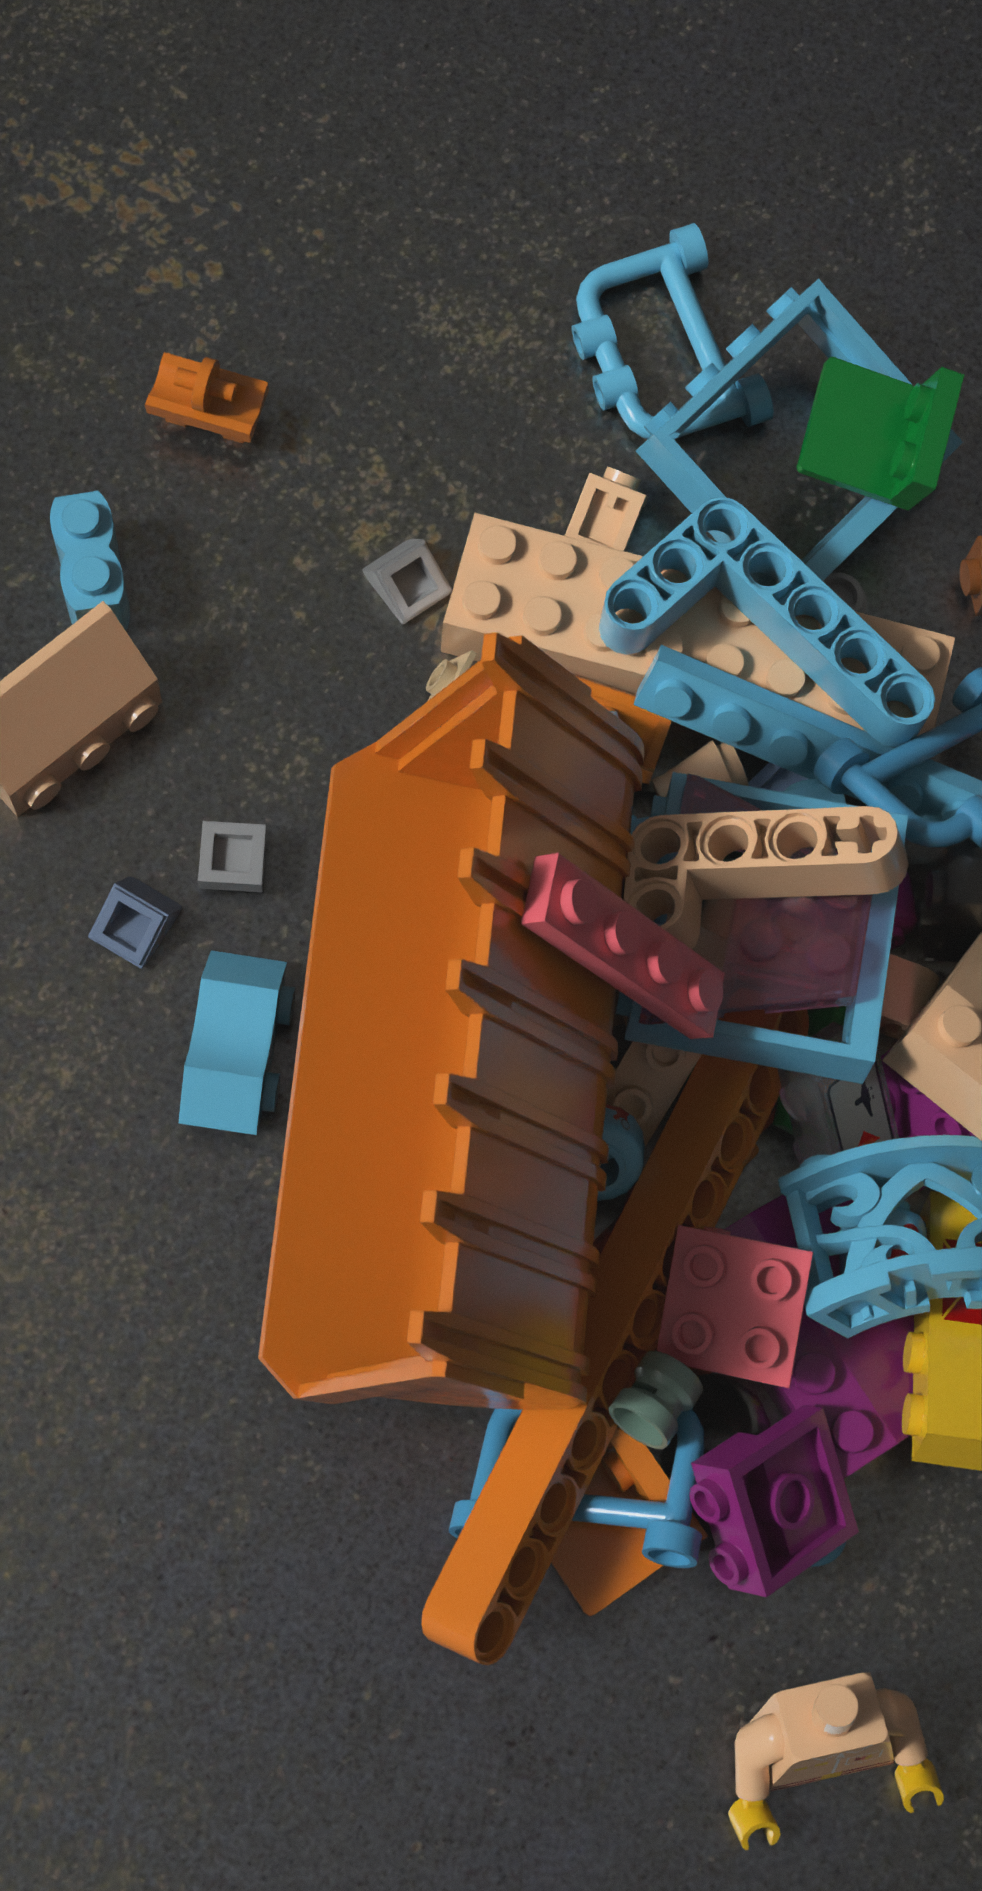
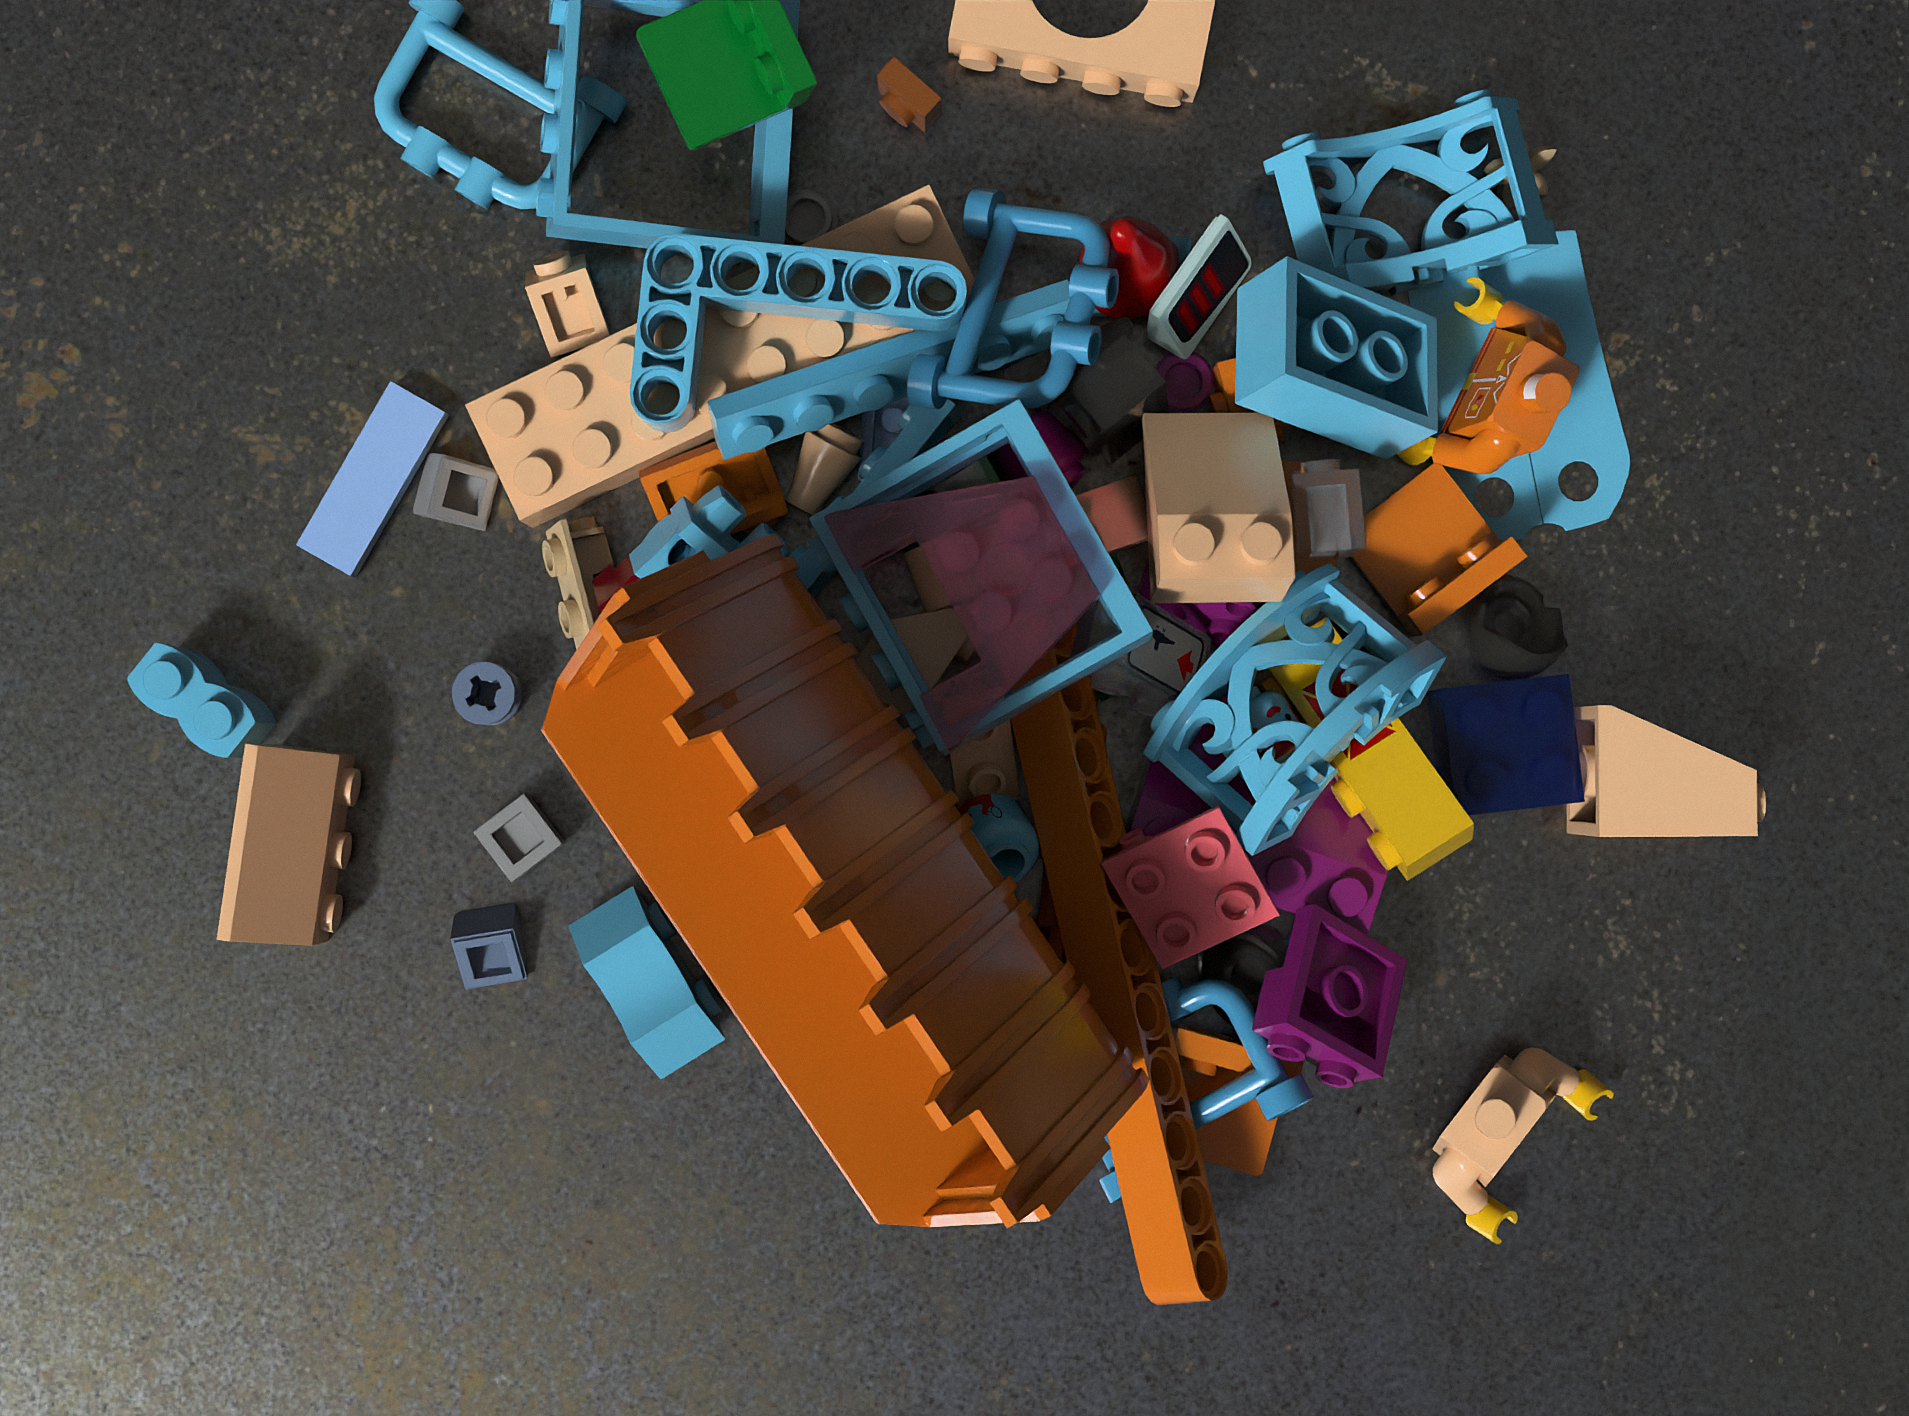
camera: 30 degrees left, 15 degrees up
orange hips [145,352,269,444] -> none
coral plate [521,853,725,1039] -> none
sand green wheel [609,1351,703,1449] -> none
light nougat beam [623,806,909,950] -> none
none -> light blue tile [296,381,449,578]
none -> sand blue wheel [452,662,524,725]

